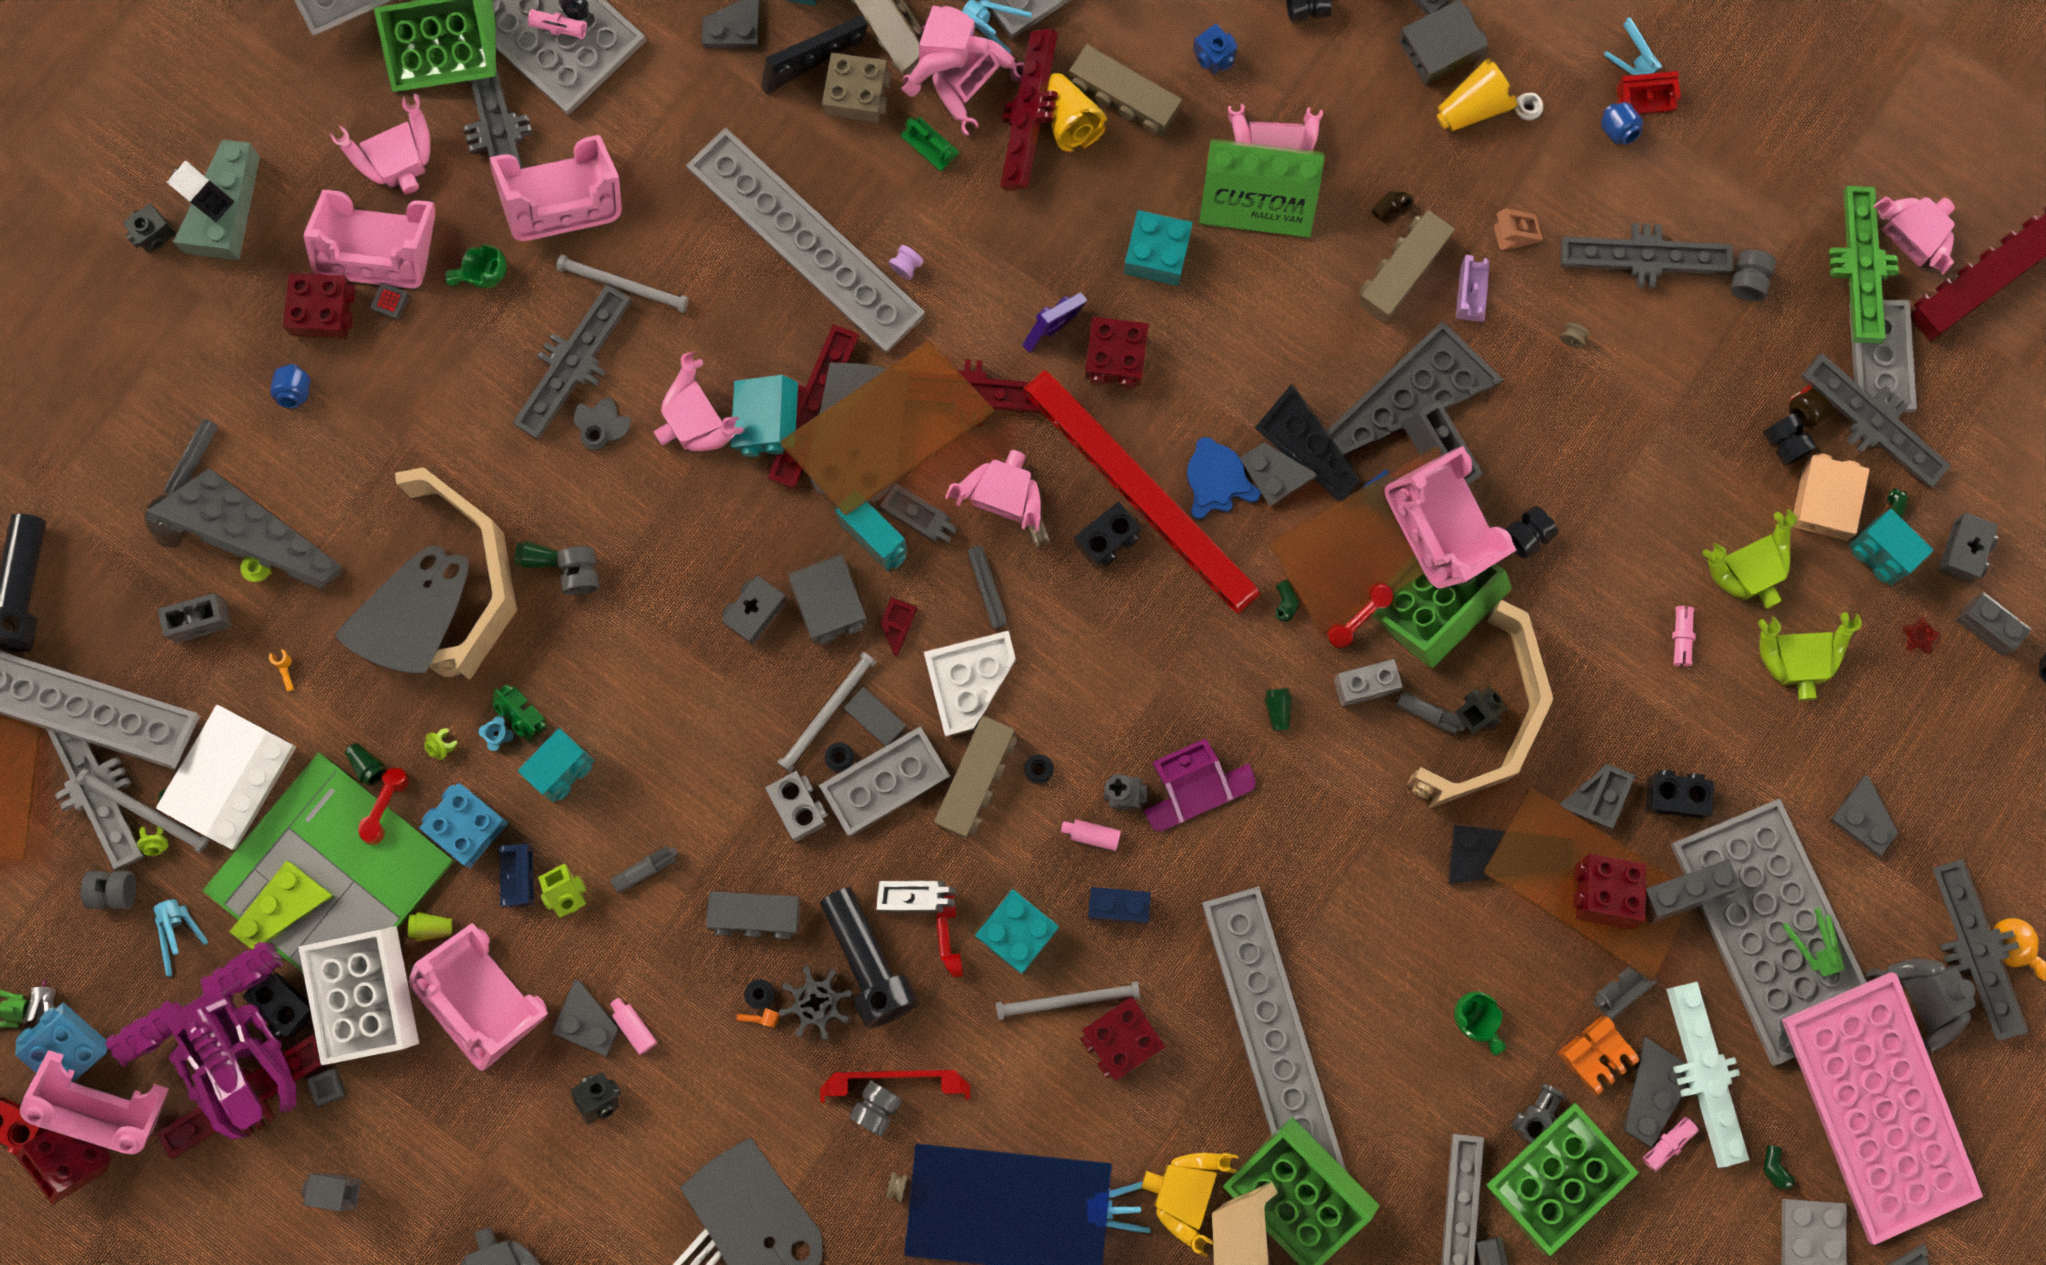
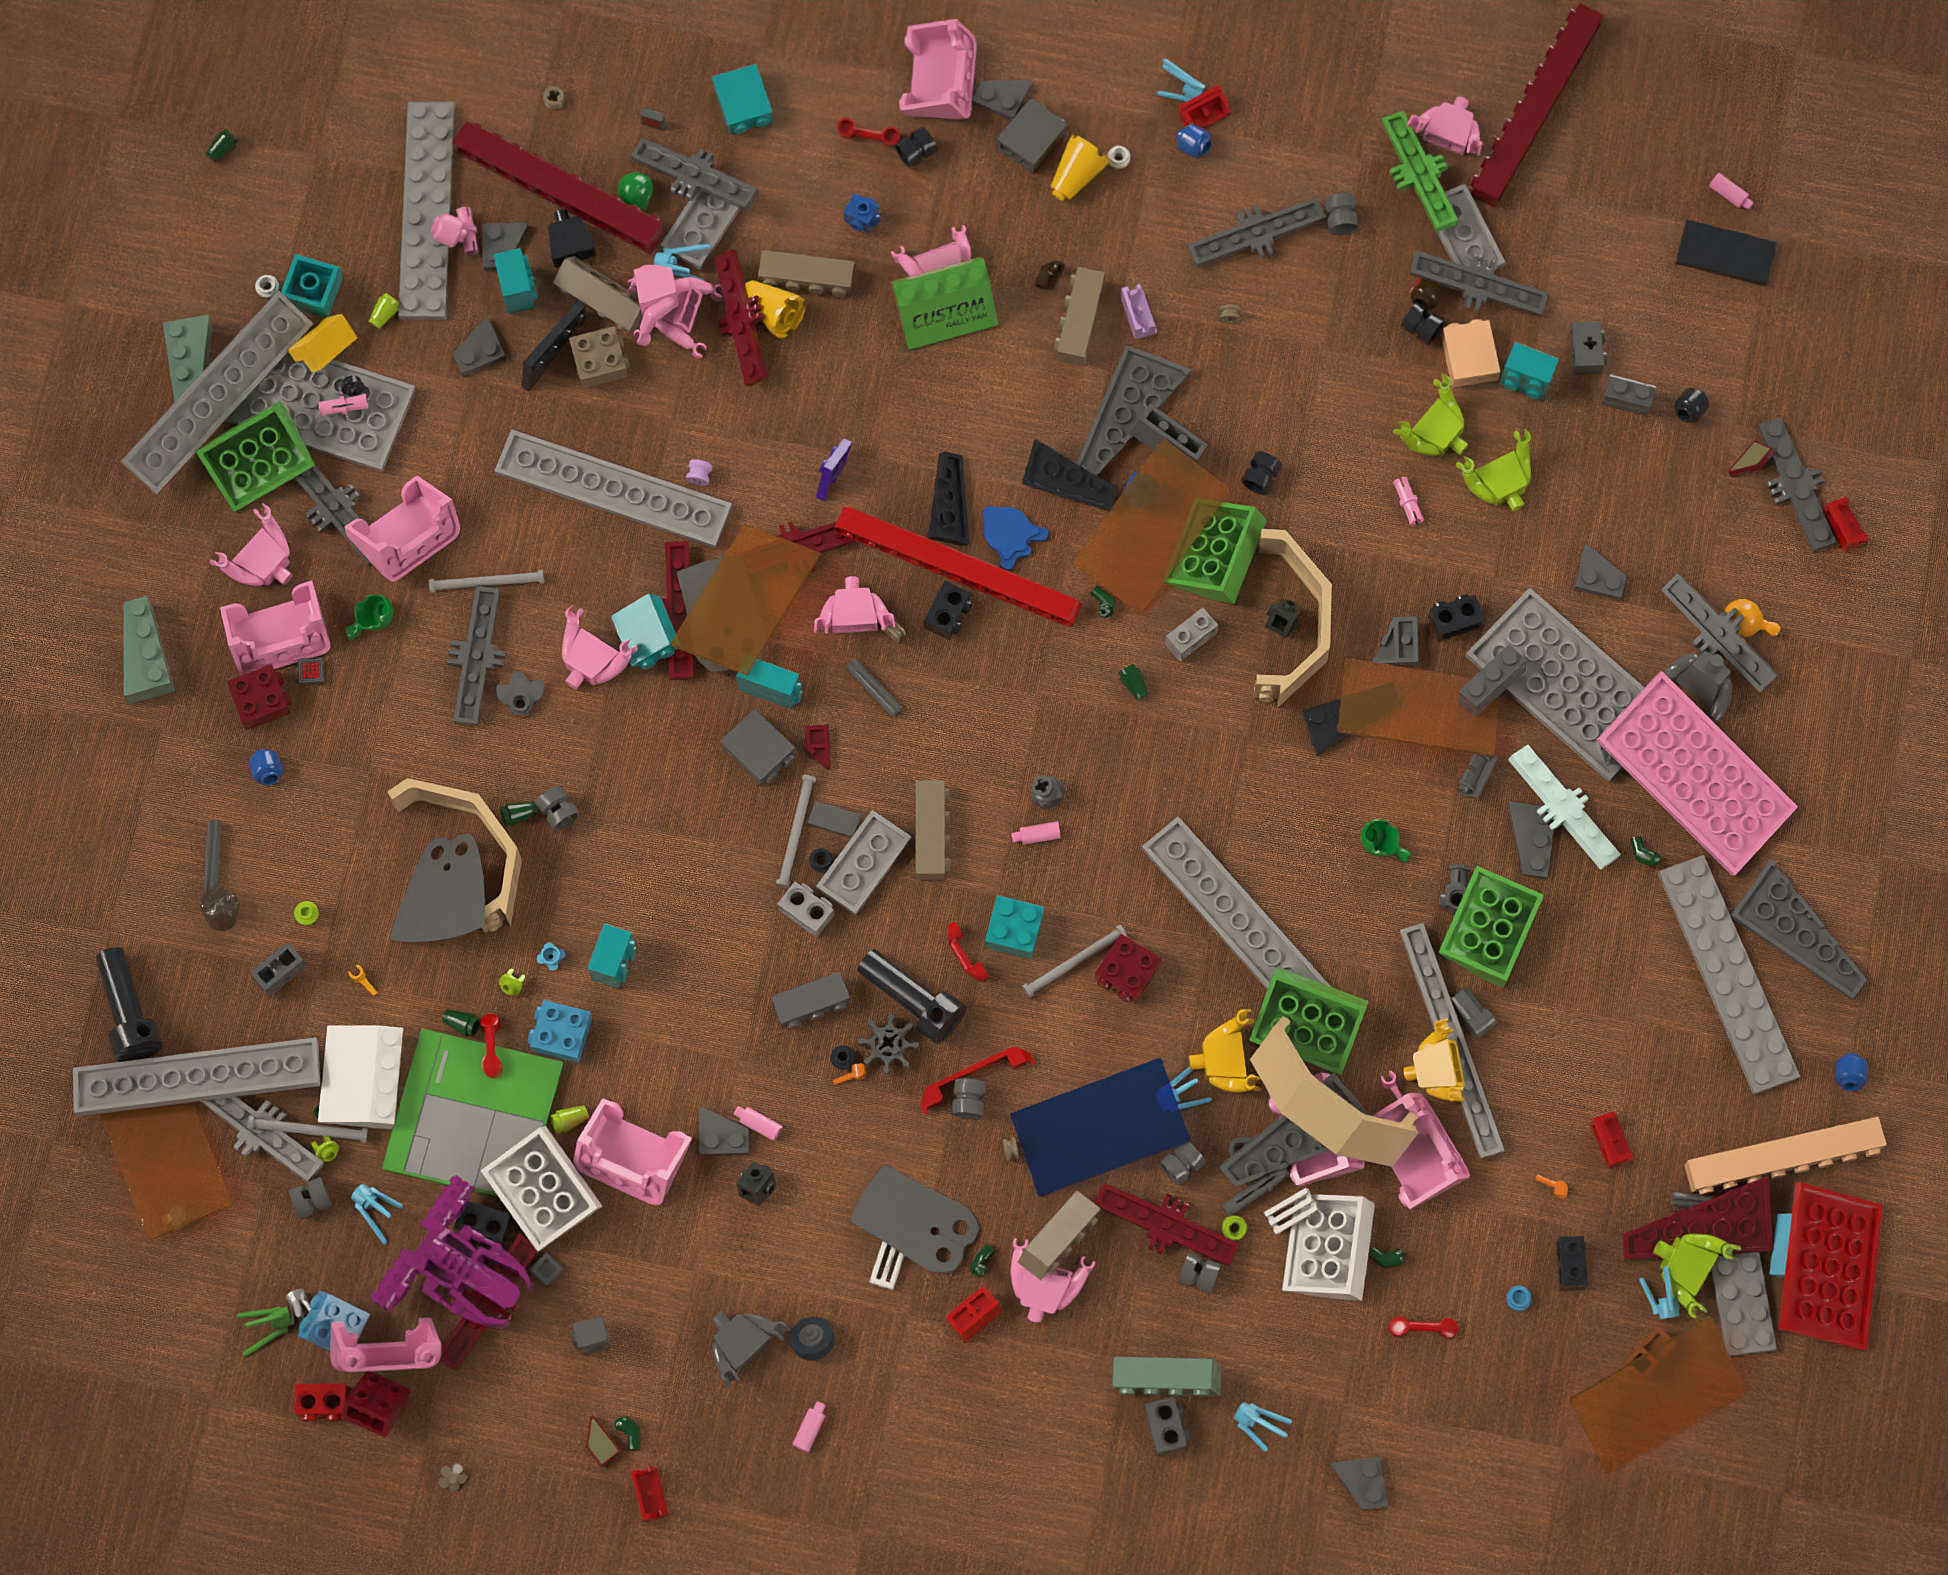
camera: 25 degrees left, 5 degrees down
pearl dark grey brick [123,203,176,254] -> none
dark grey wing [146,468,342,589] -> none
black brick [167,160,235,222] -> none
lime wing [229,860,335,949] -> none
green hinge [491,684,547,743] -> none
dark blue hinge [499,844,534,908] -> none
lime brick [538,863,586,918] -> none
dark grey piece [610,846,679,894] -> none
dark grey brick [721,575,787,646] -> none
hinge [876,881,956,913] -> none
dark grey hinge [880,483,958,544] -> none
green hinge [900,116,960,172] -> none
white plate [924,631,1016,738] -> none
black plate [1024,754,1054,784] -> none
dark red brick [1085,317,1149,389] -> none
dark blue brick [1088,887,1151,925] -> none
teal brick [1124,210,1193,286] -> none
magenta plate [1143,738,1256,831] -> none
dark grey wing [1240,443,1318,507] -> none
red bar [1327,582,1393,648] -> none
bright pink windscreen [1384,446,1516,588] -> none
dark grey piece [1396,691,1466,735] -> none
nougat slope [1494,208,1543,250] -> none
orange legs [1557,1016,1639,1096] -> none
dark red brick [1573,853,1647,930] -> none
bright pink pin [1642,1117,1699,1172] -> none
bright green plant [1783,908,1845,977] -> none
dark green arm [1879,488,1909,519] -> none
clear red plate [1902,617,1940,654] -> none
none -> black wing [928,451,970,547]

